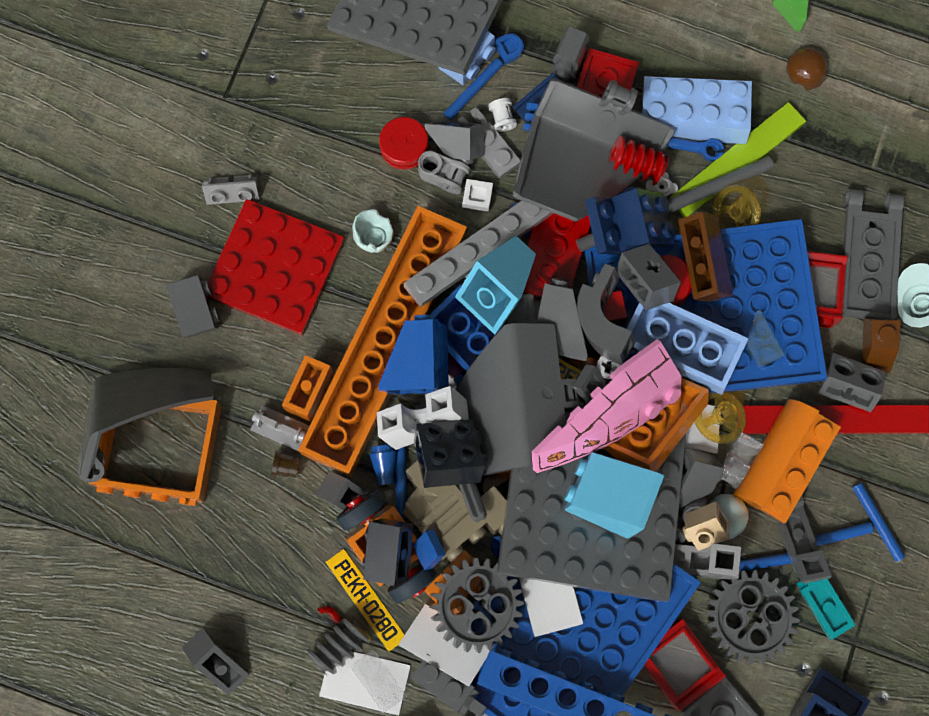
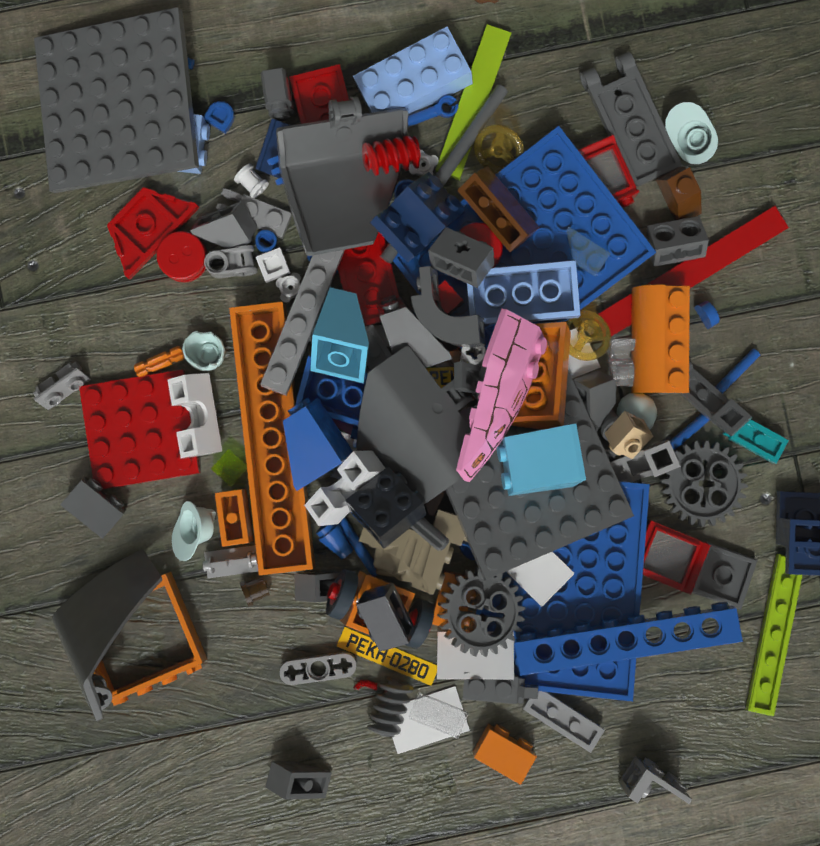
camera: 30 degrees left, 10 degrees up
blue tile [413,529,446,570] -> none
blue bar [443,58,503,120] -> none
blue bar [852,482,906,562] -> none
none -> red wing [107,187,200,280]
none -> orange axle [134,346,185,377]
none -> white arch [168,373,222,458]
none -> light aqua piece [172,501,216,561]
none -> clear neon green plate [211,449,247,486]
none -> blue hinge [255,230,277,253]
none -> white plate [276,273,301,303]
none -> light grey beam [280,652,357,685]
none -> blue tile [694,301,720,330]

